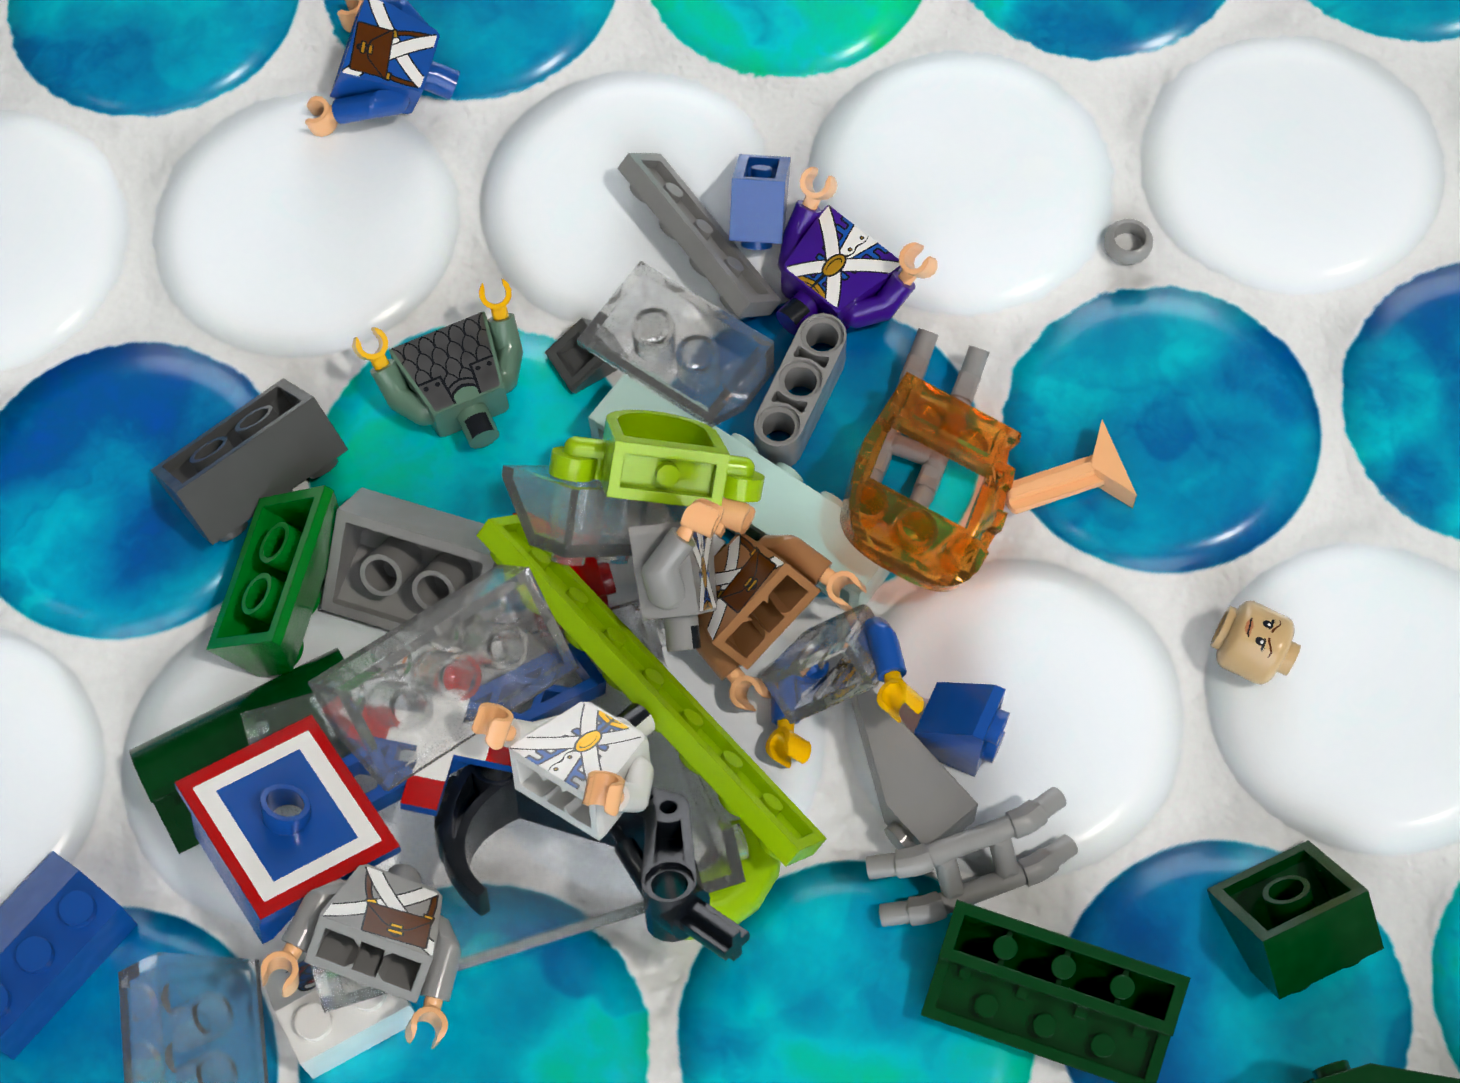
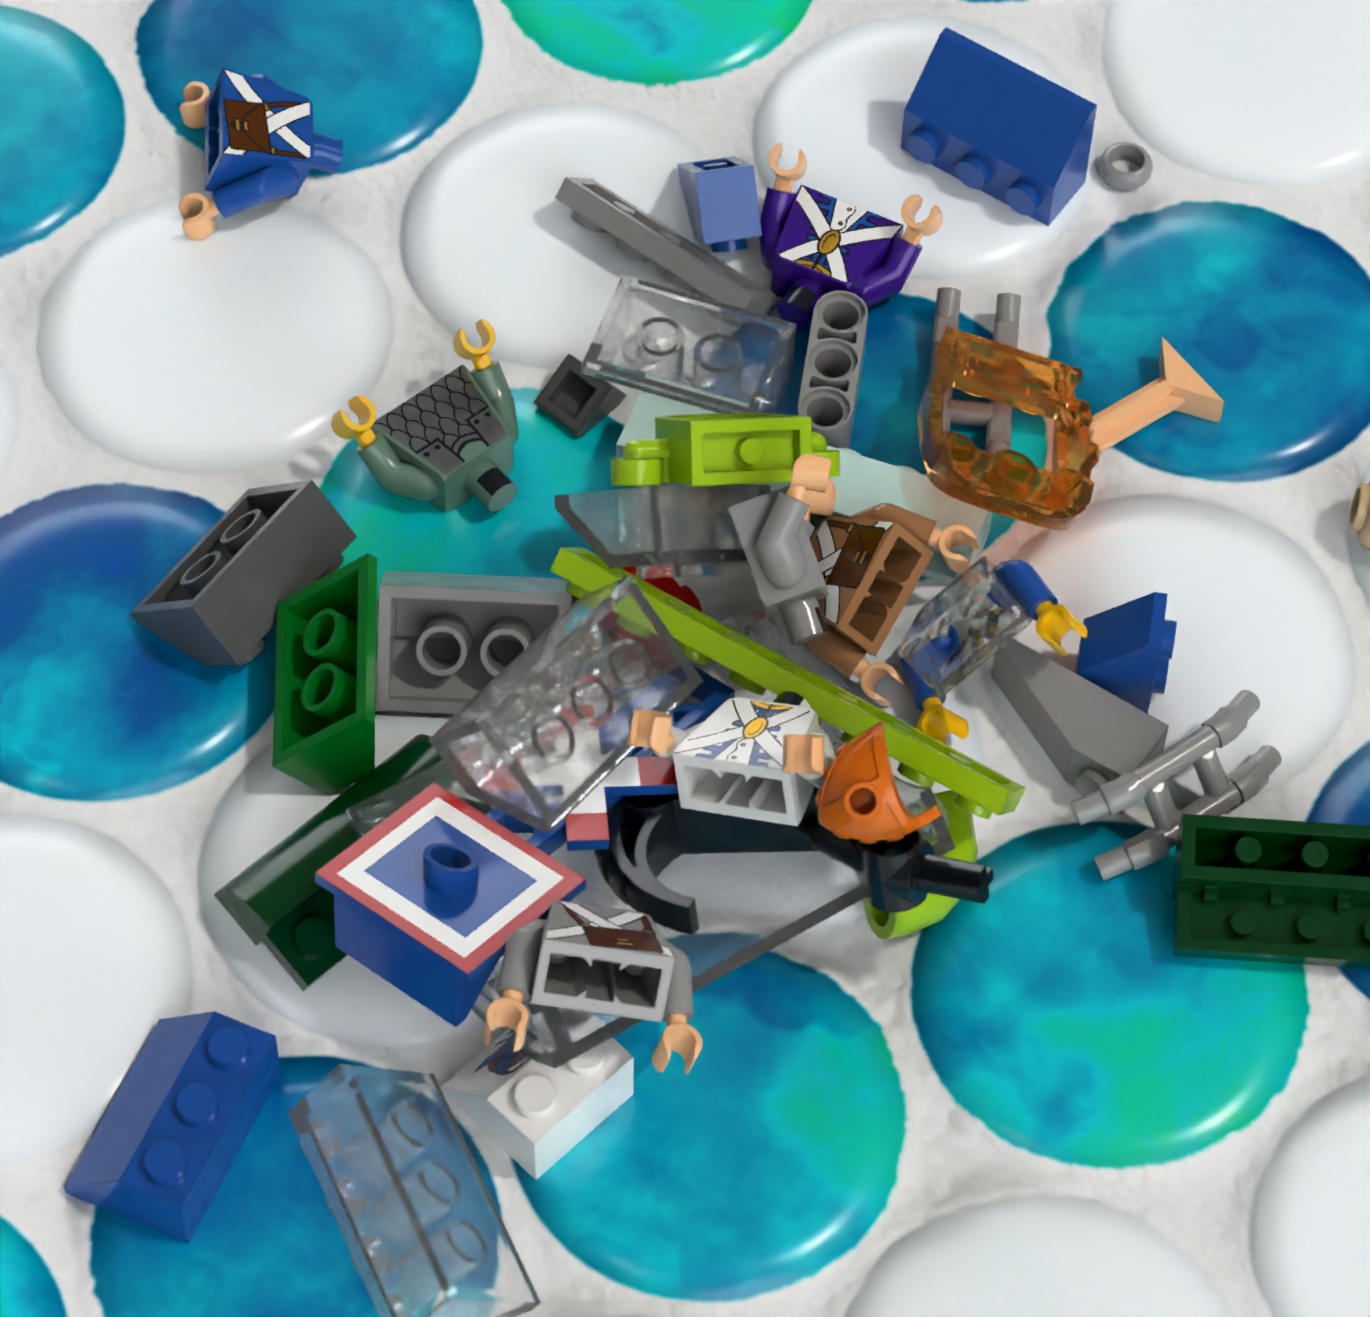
camera: 20 degrees left, 10 degrees down
none -> orange helmet [816,720,942,844]
none -> blue slope [901,27,1097,226]

